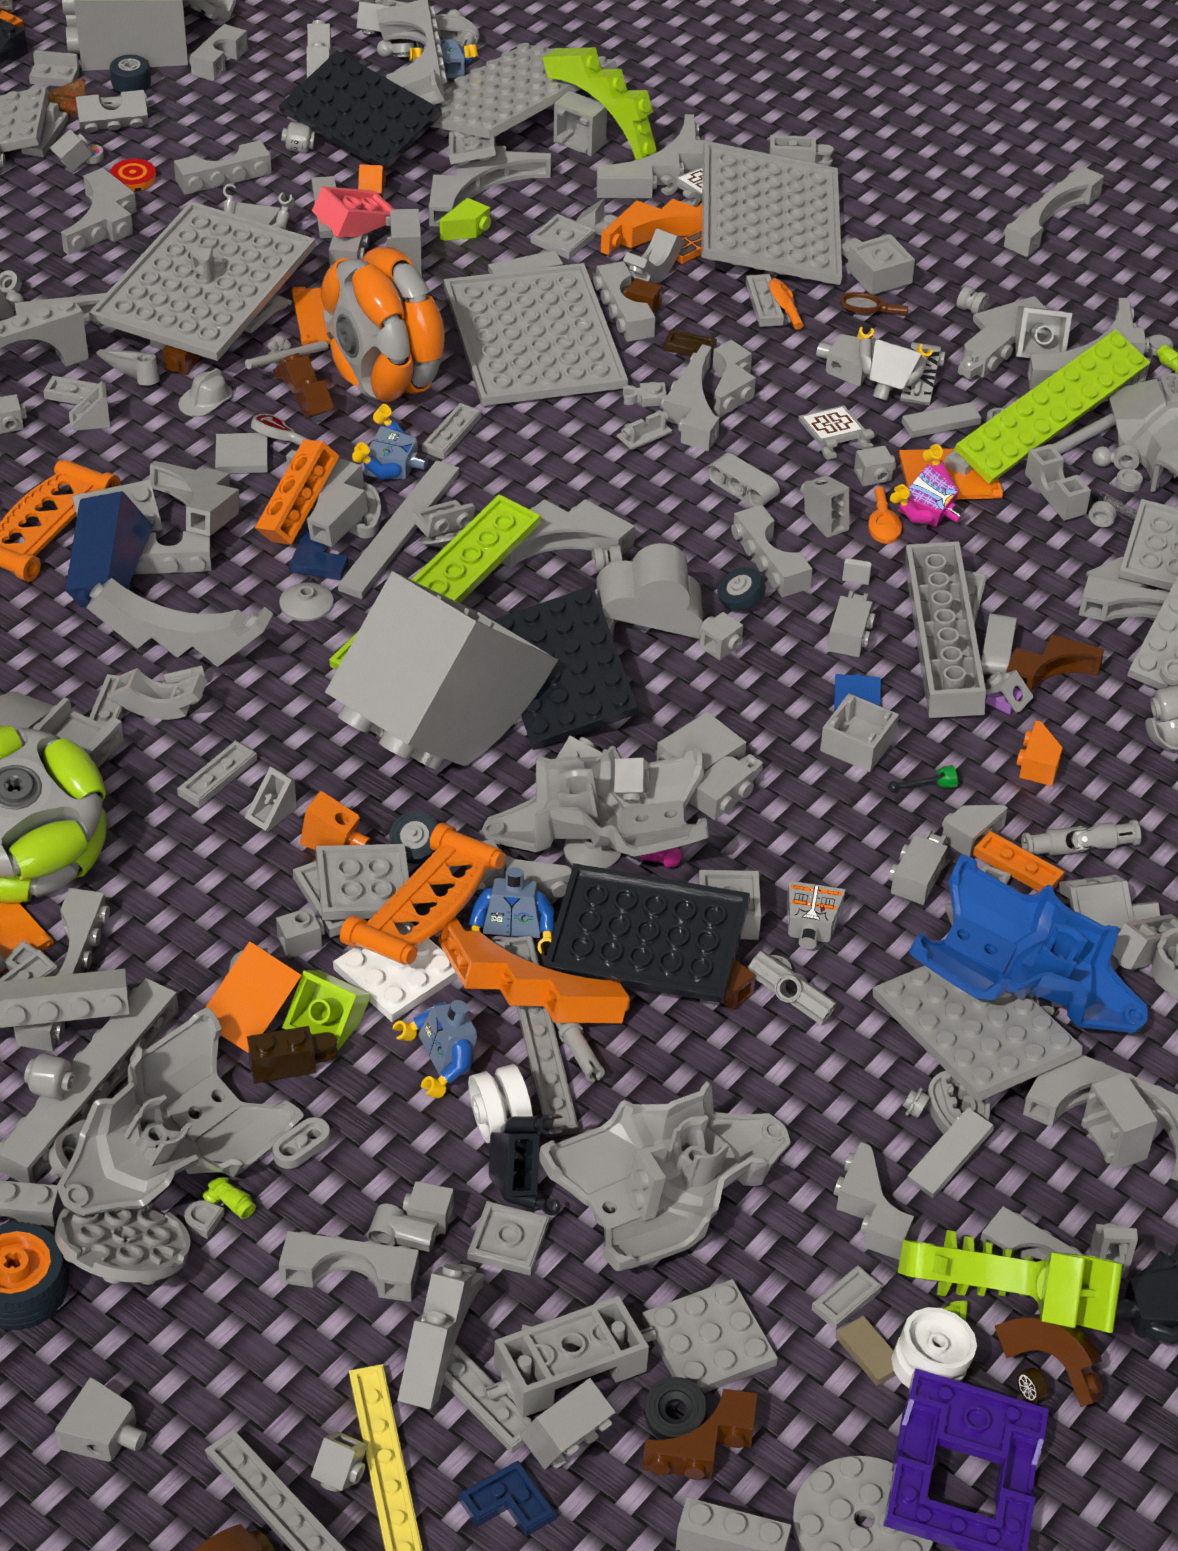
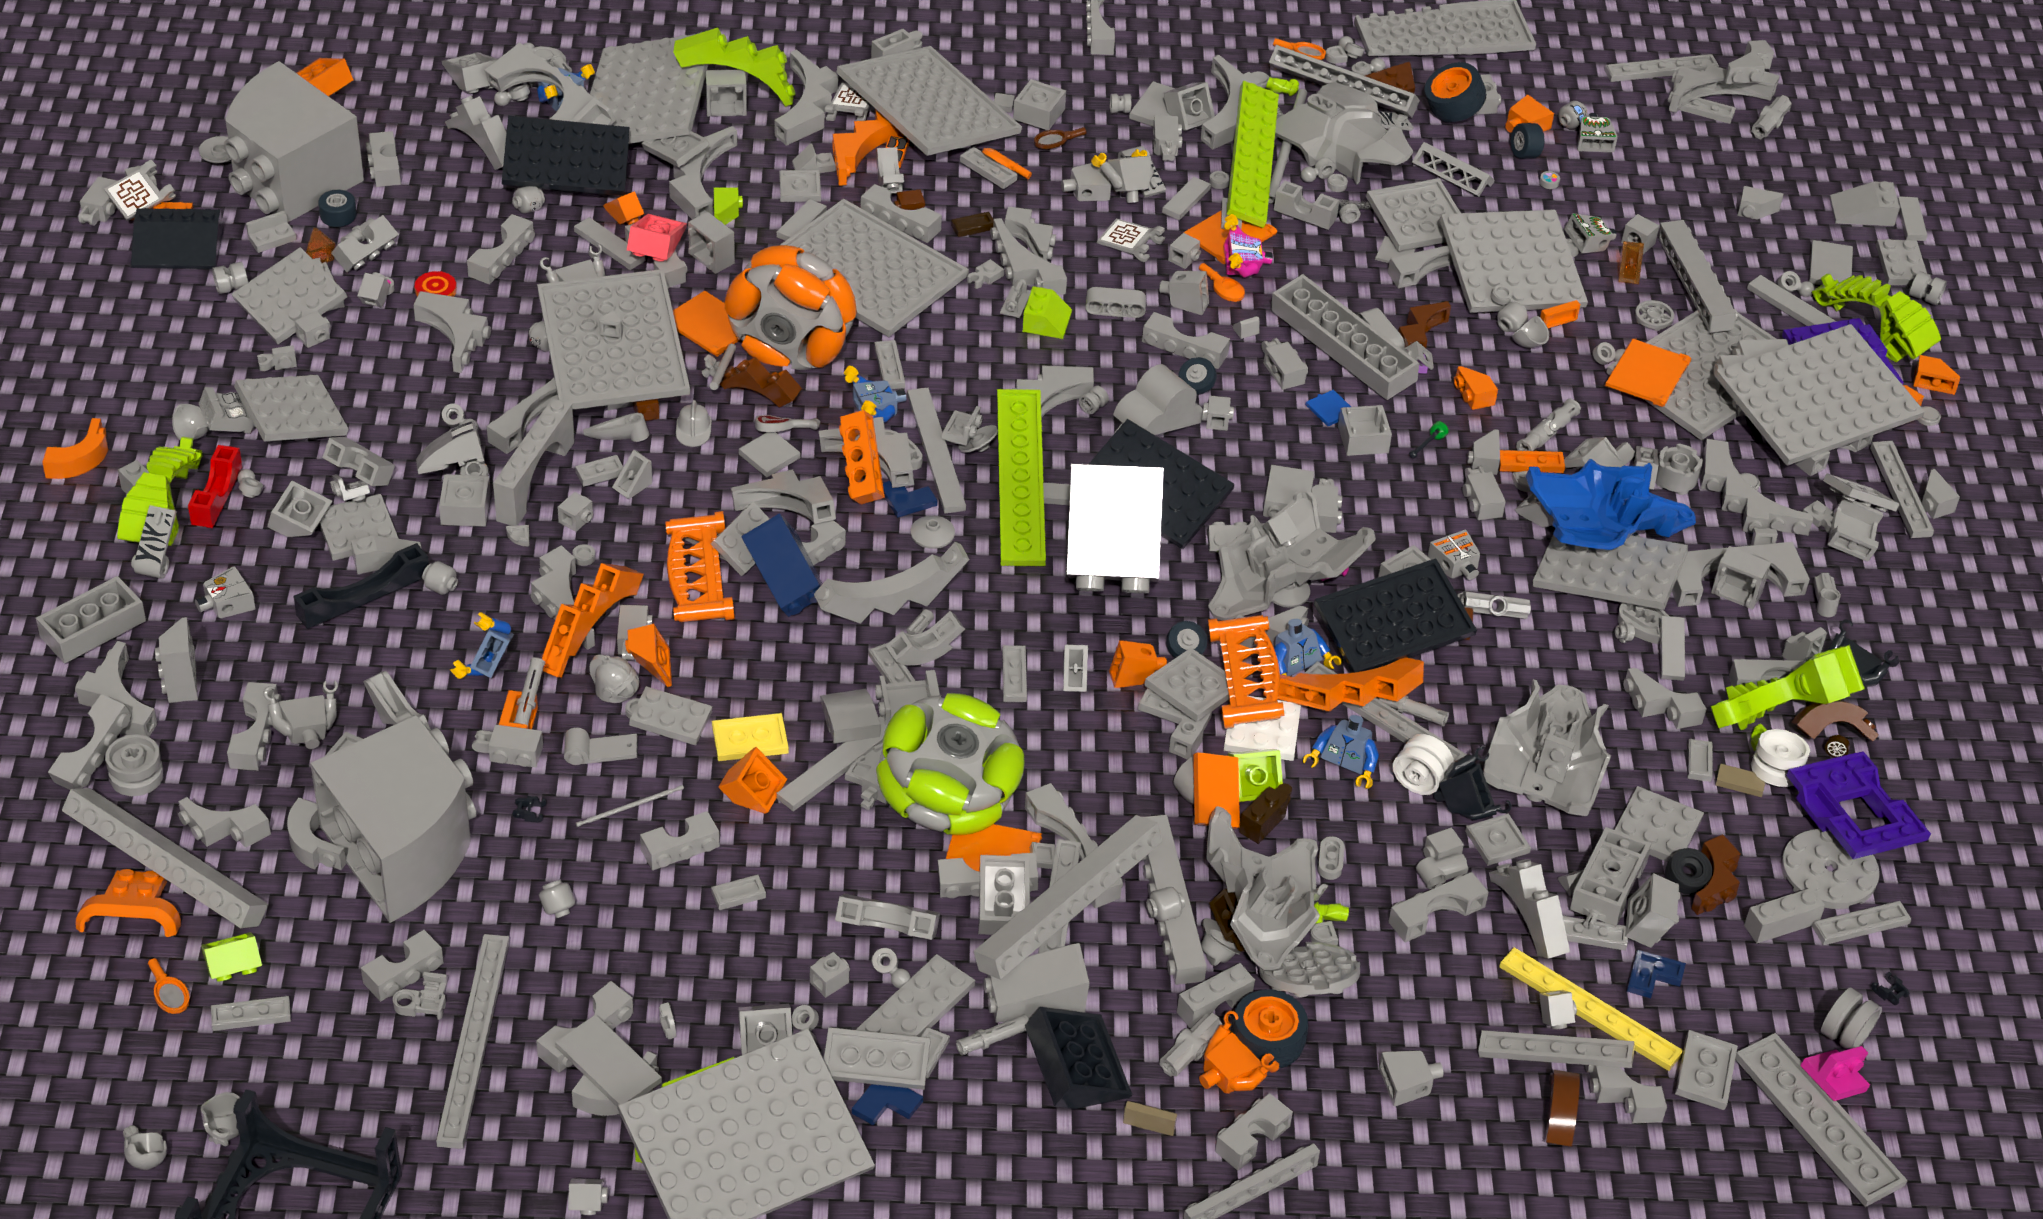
camera: 40 degrees left, 0 degrees up
none -> lime slope [1022,286,1072,339]

